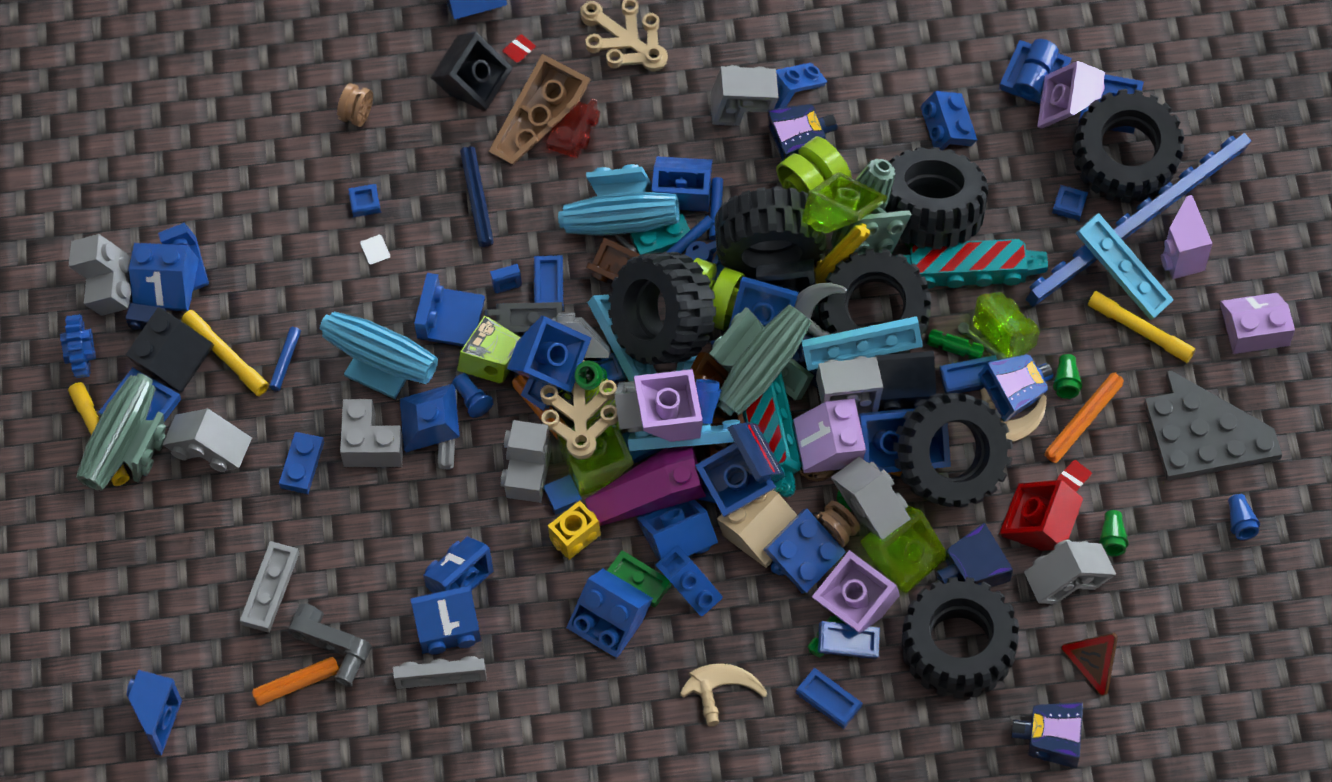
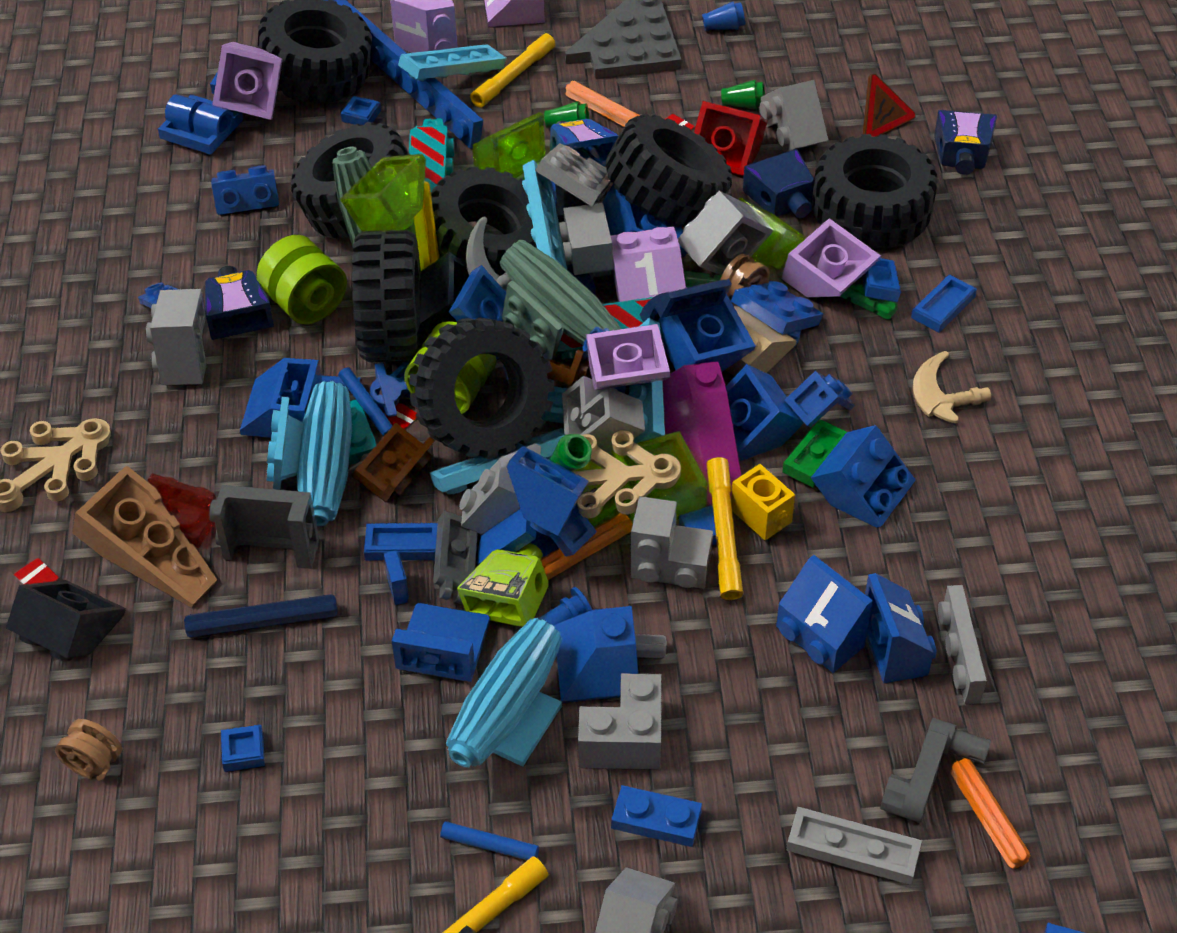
camera: 90 degrees left, 15 degrees down
white sticker [360,235,390,264] -> none
none -> dark grey panel [209,485,319,569]
none -> light grey hinge [535,143,611,206]
none -> yellow piece [706,457,743,600]

